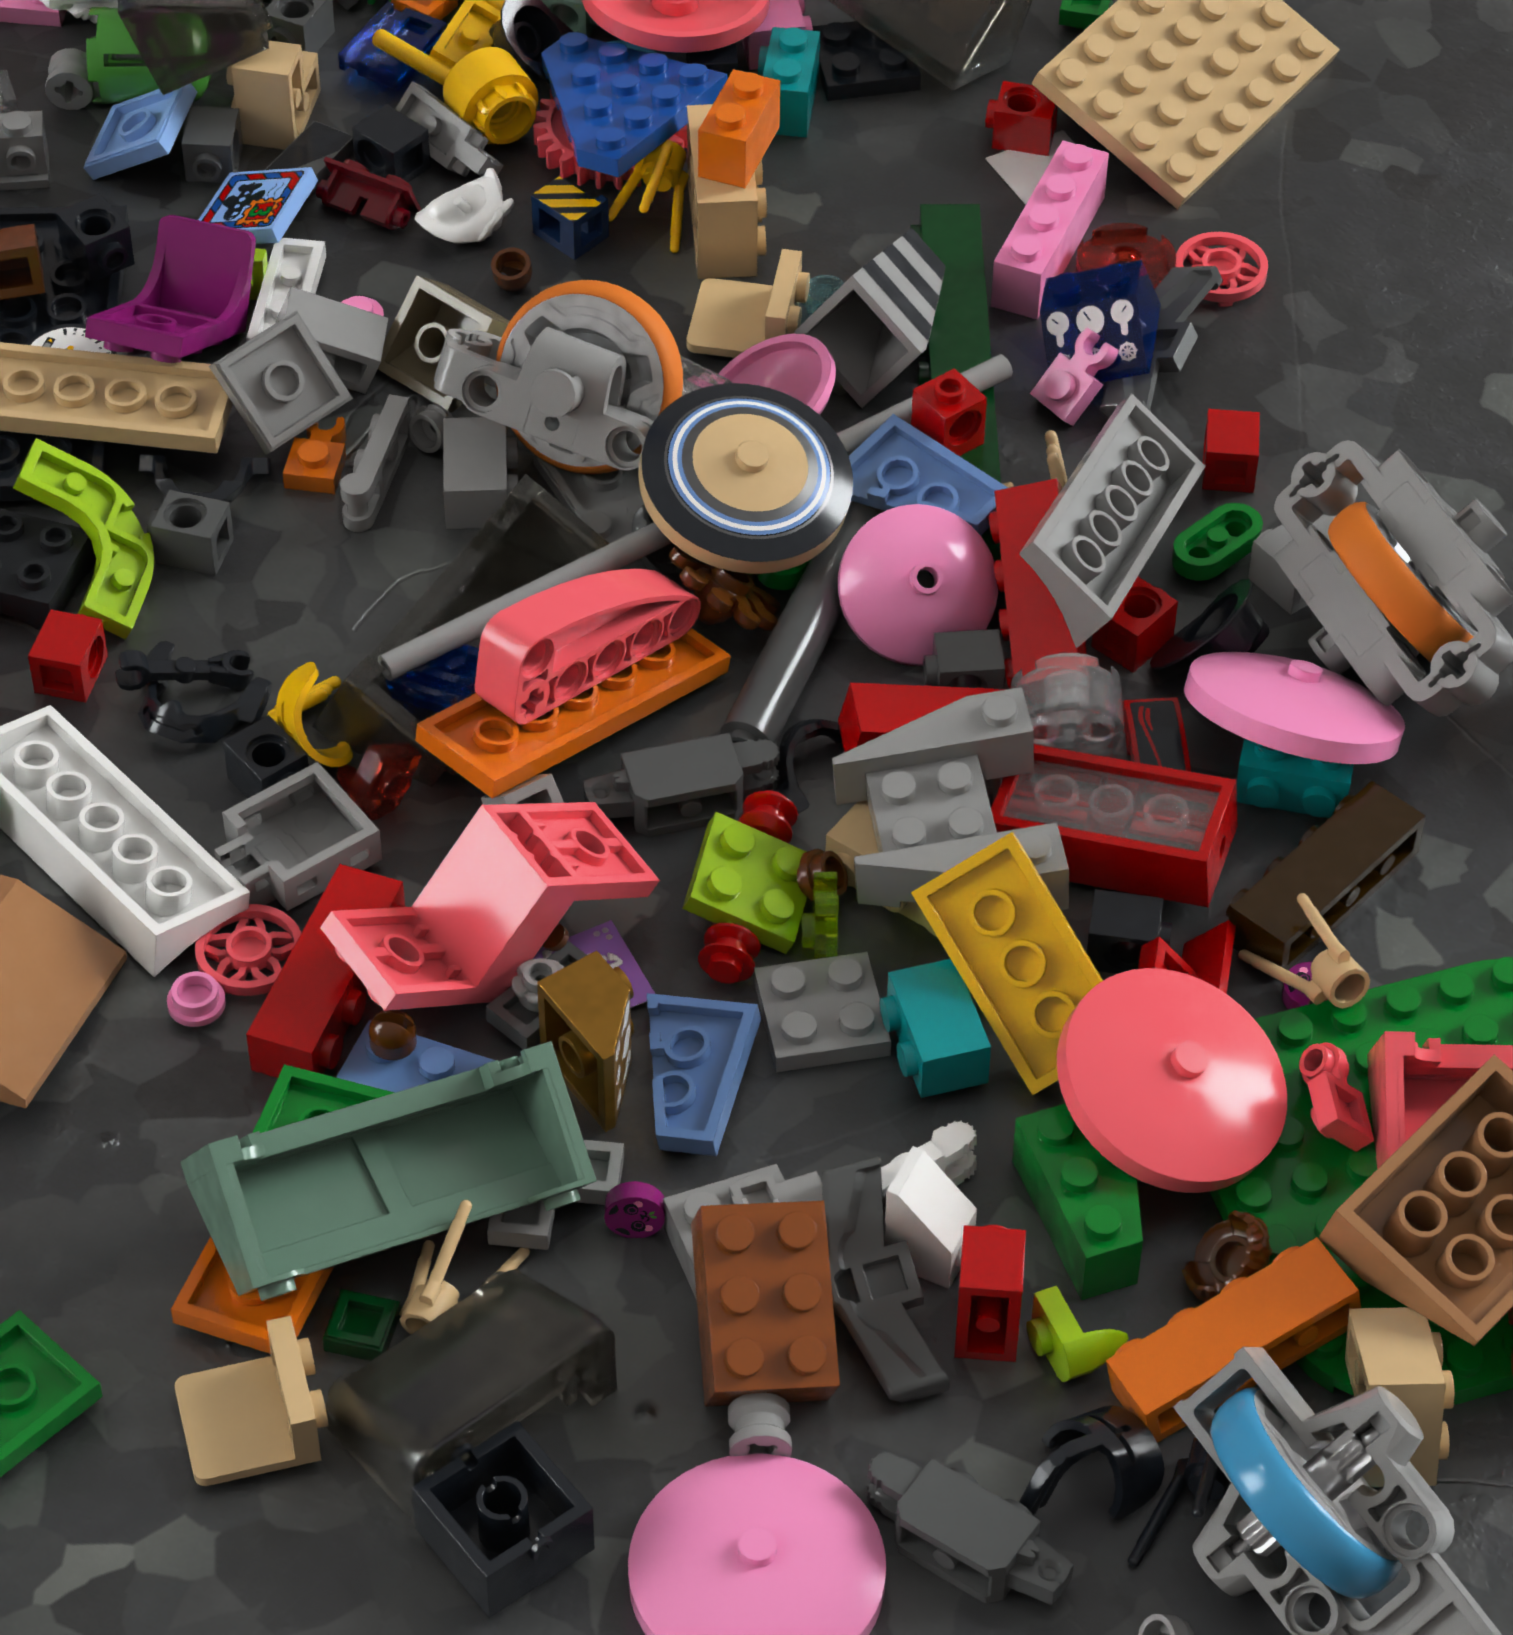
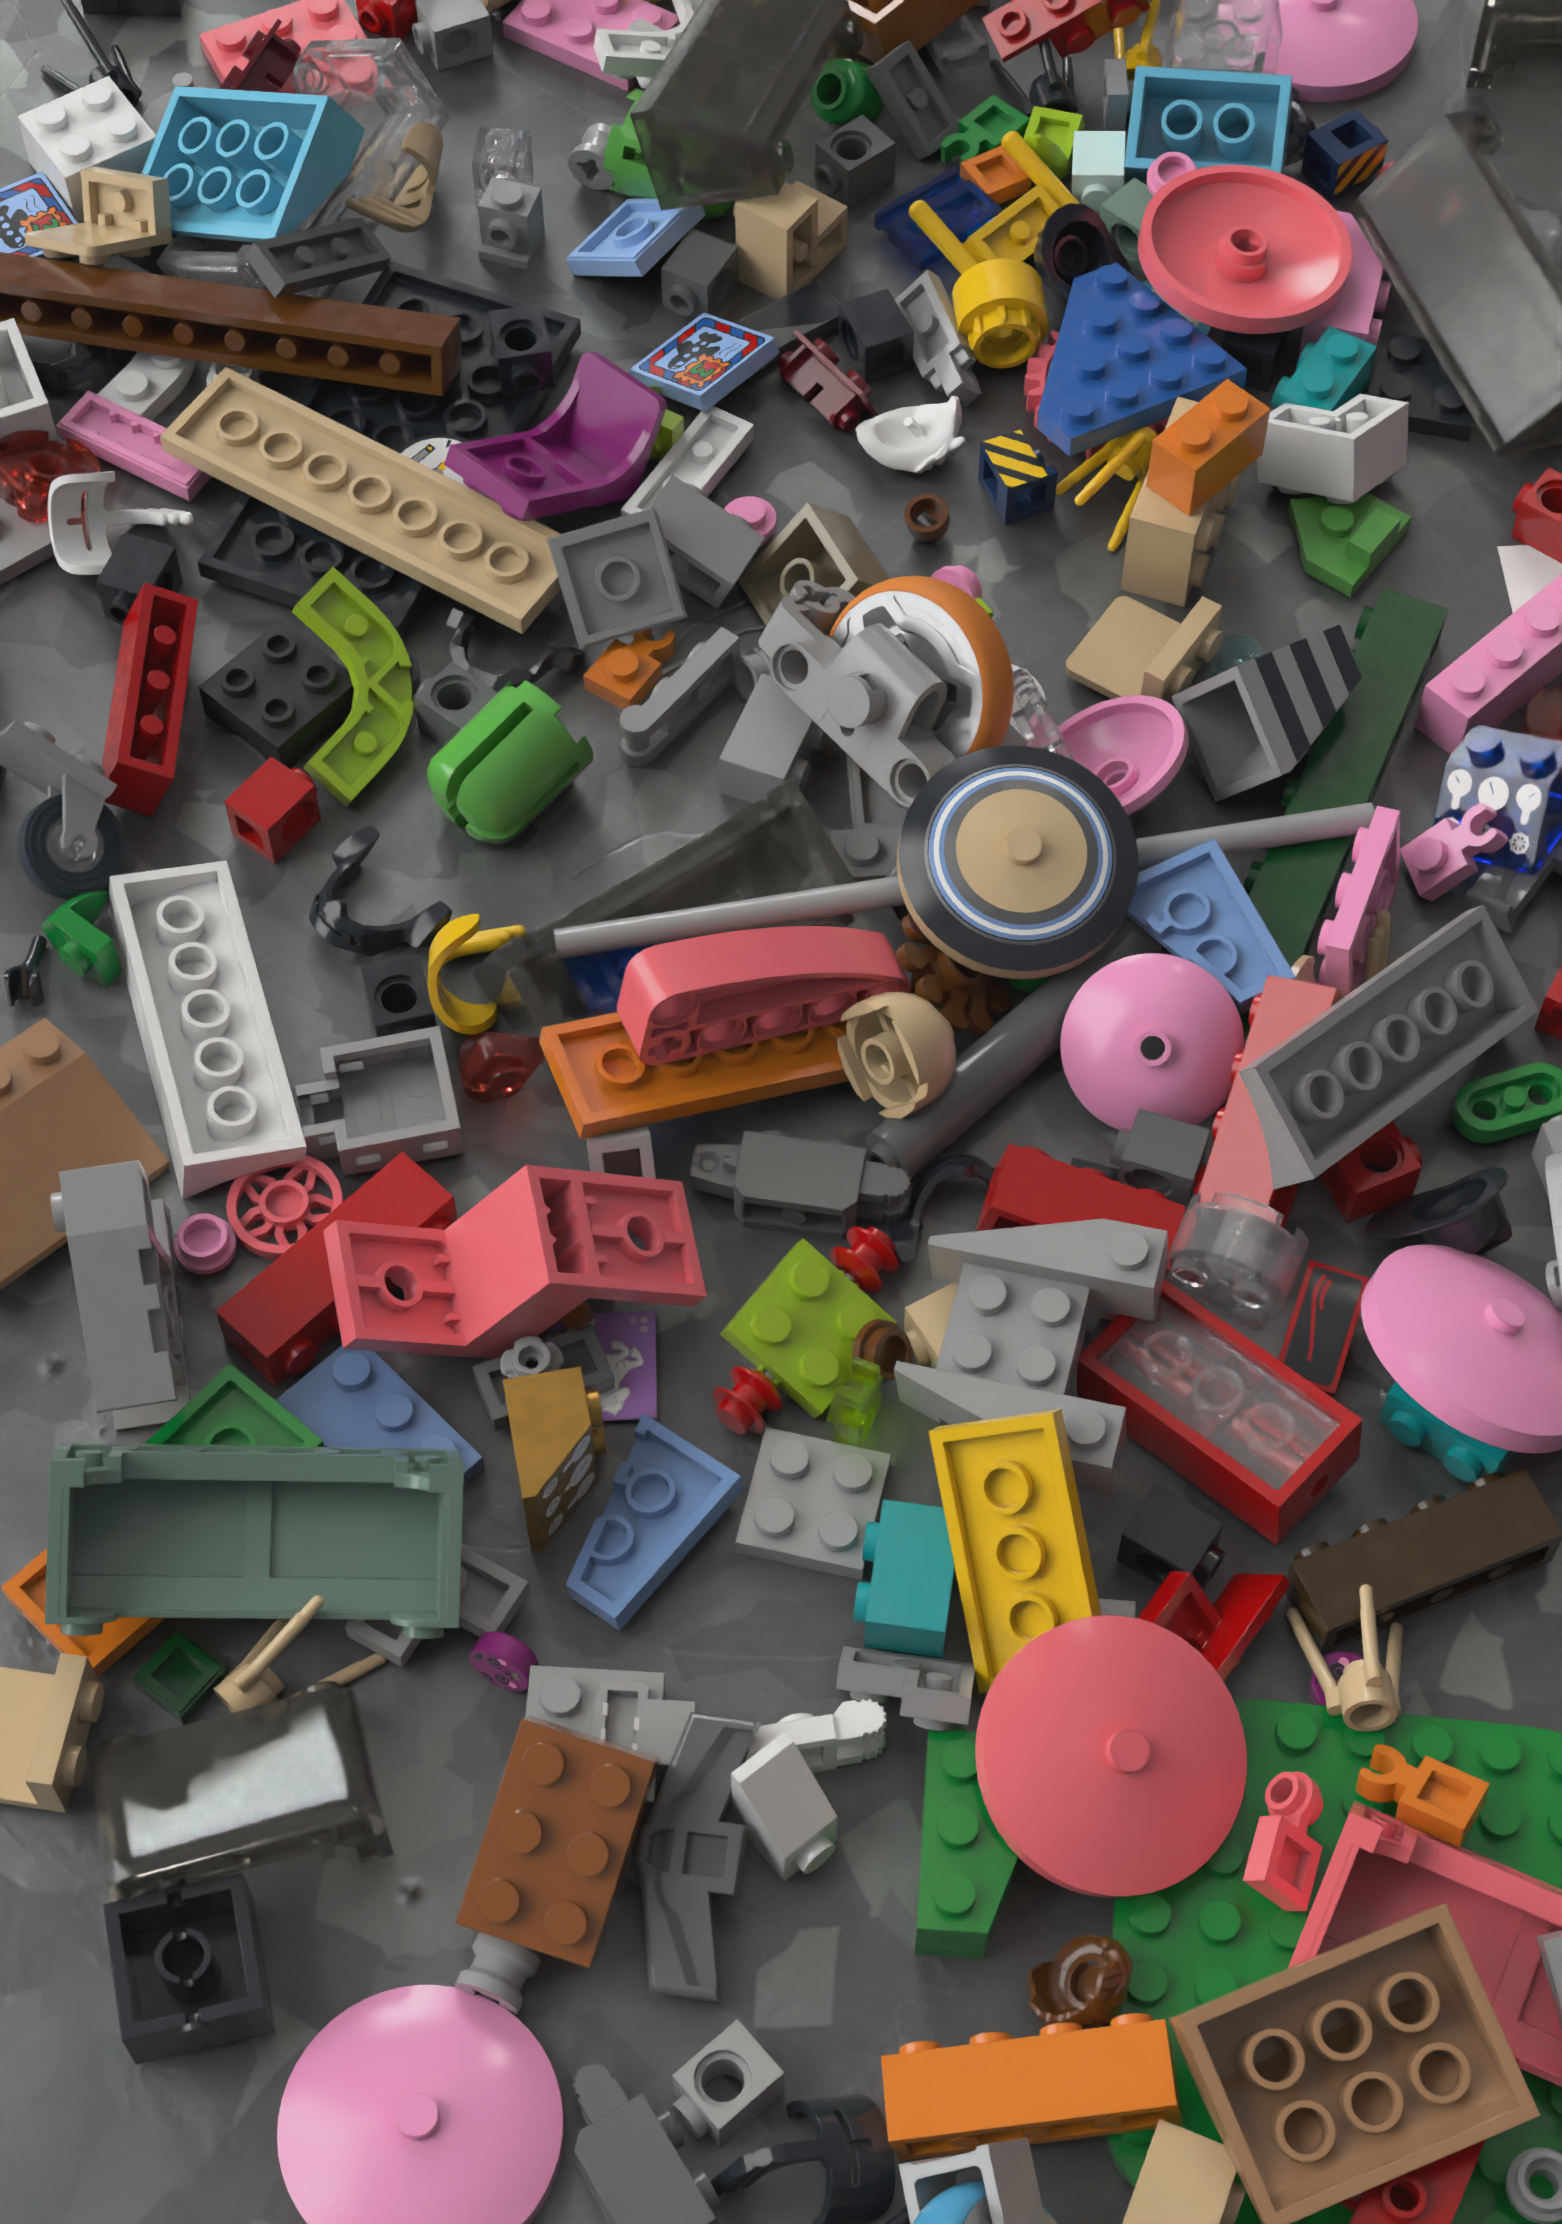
camera: 25 degrees right, 10 degrees up
black piece [115,650,254,691] -> none
reddish brown hinge [369,1010,417,1060] -> none
red brick [911,368,987,456] -> none
red brick [954,1225,1026,1362] -> none
lime plate [1026,1285,1129,1382] -> none
none -> light grey wedge [51,1160,191,1431]
none -> bright green cylinder [427,681,593,845]
none -> light grey brick [671,2019,784,2148]
none -> light grey plate [836,1646,975,1731]
none -> tan cylinder [837,992,956,1119]
none -> white brick [1257,394,1409,504]
none -> bright green plate [1288,492,1412,598]
none -> bright pink plate [1317,806,1400,997]
none -> orange plate [1355,1744,1490,1848]

